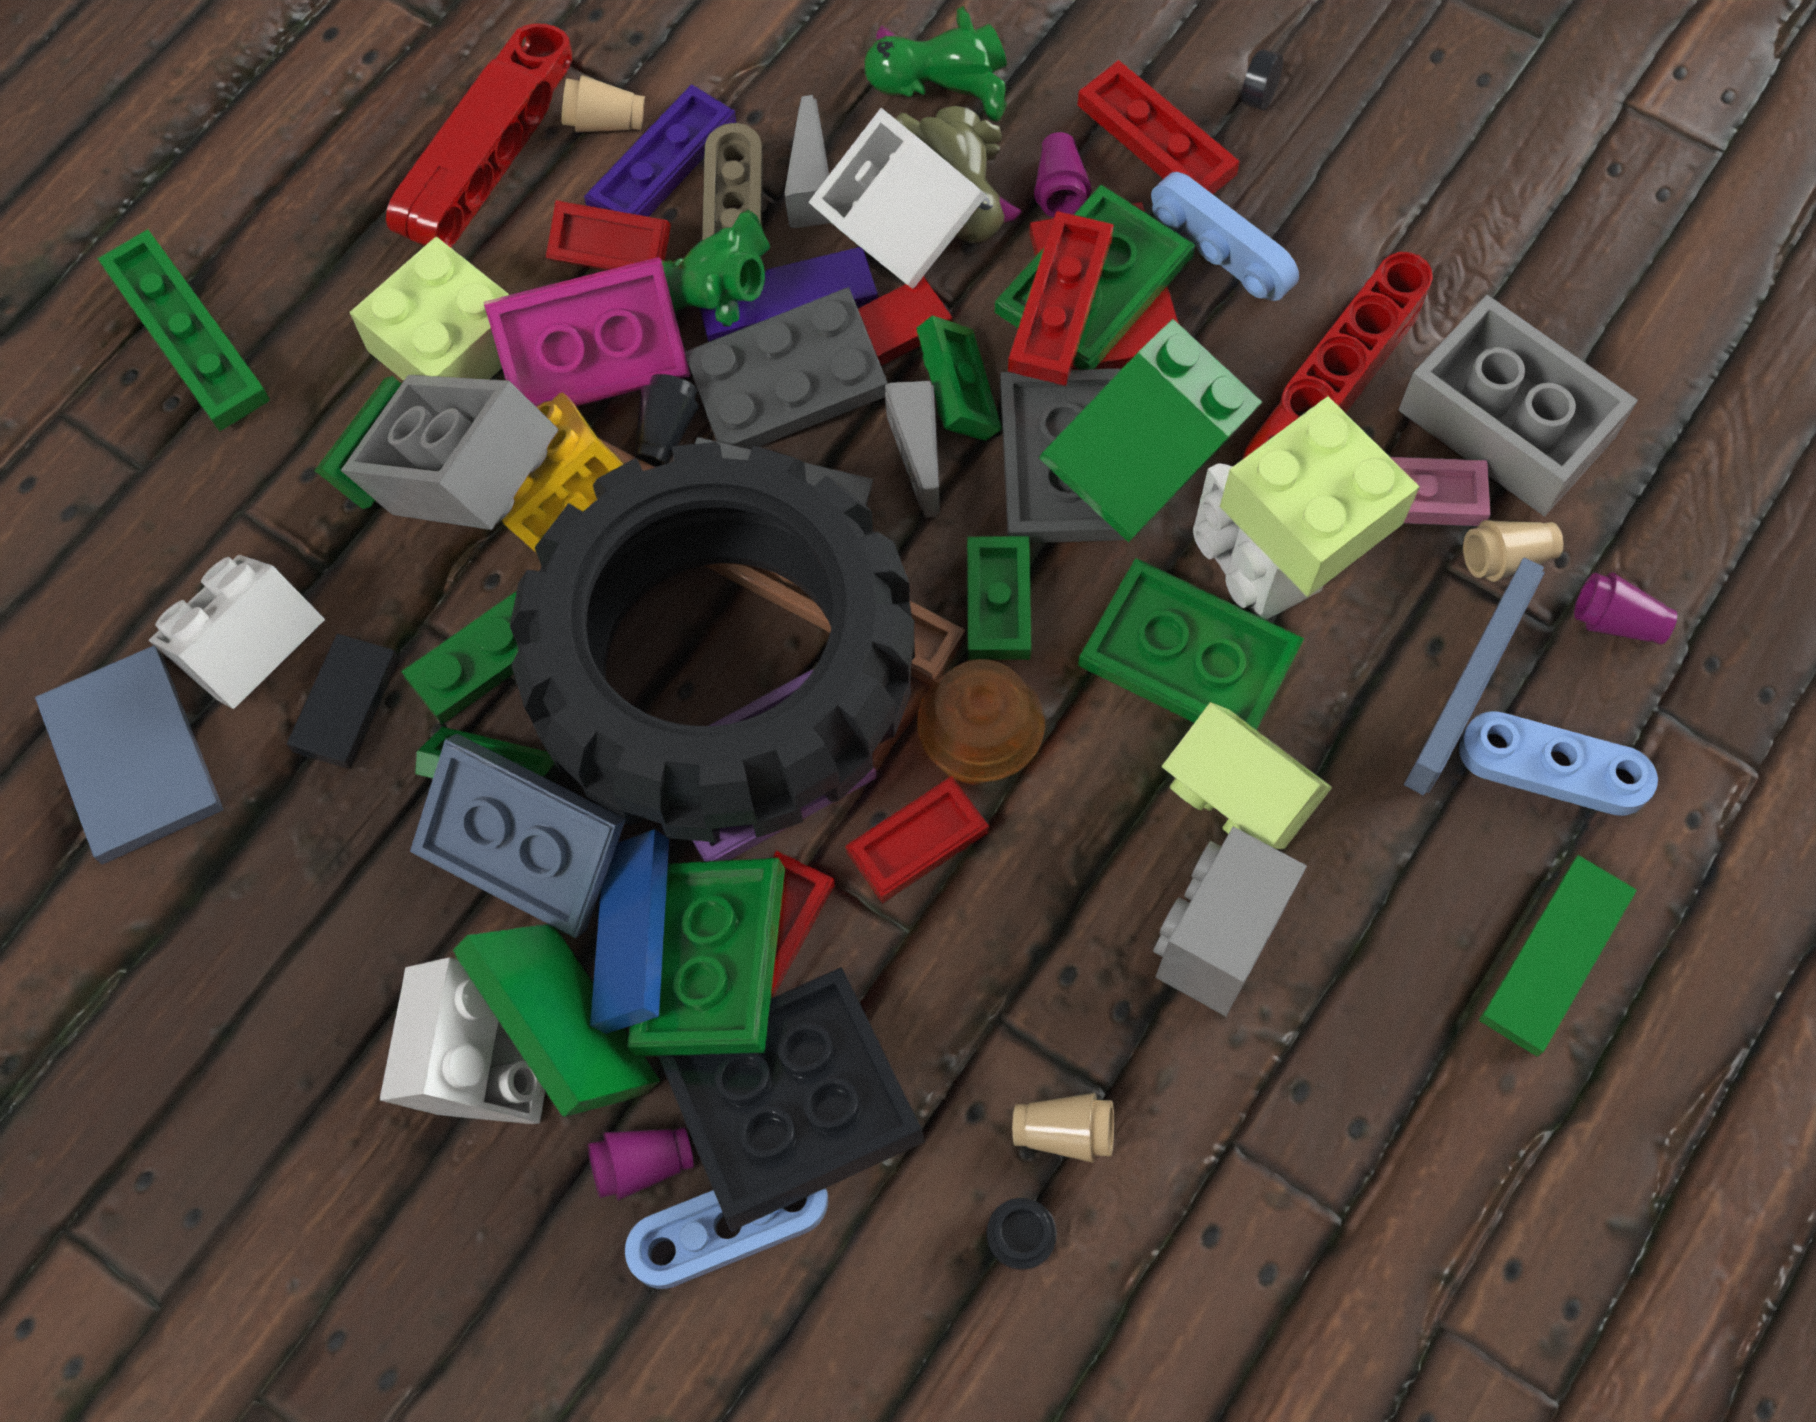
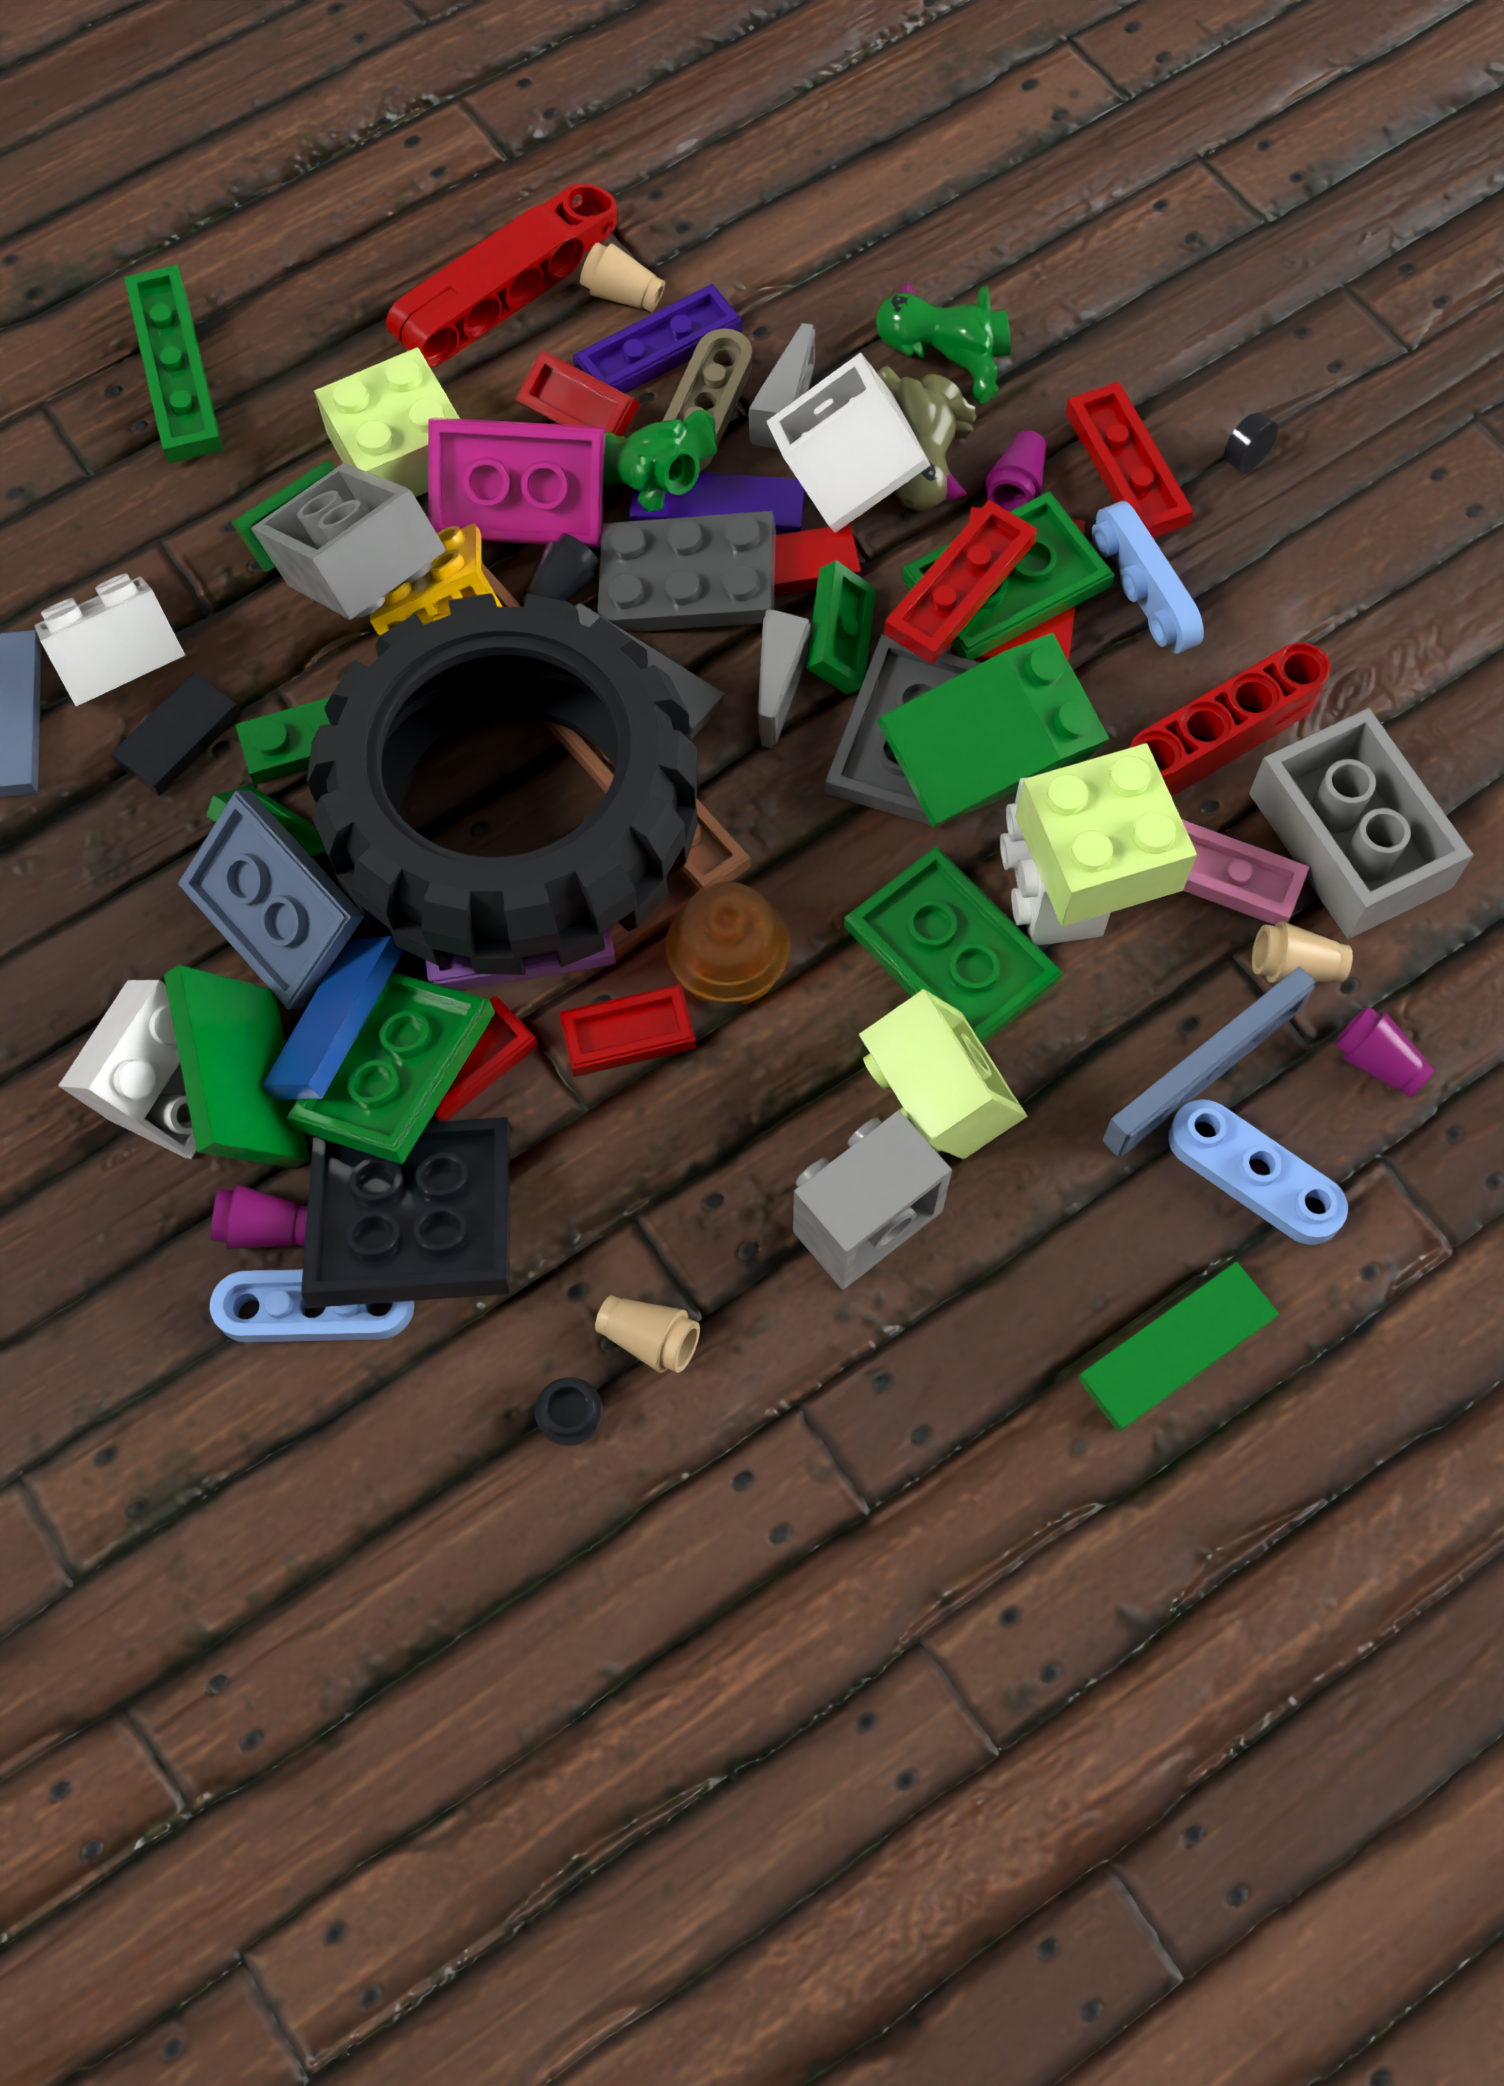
camera: 20 degrees right, 0 degrees up
green plate [967,536,1031,660] -> none

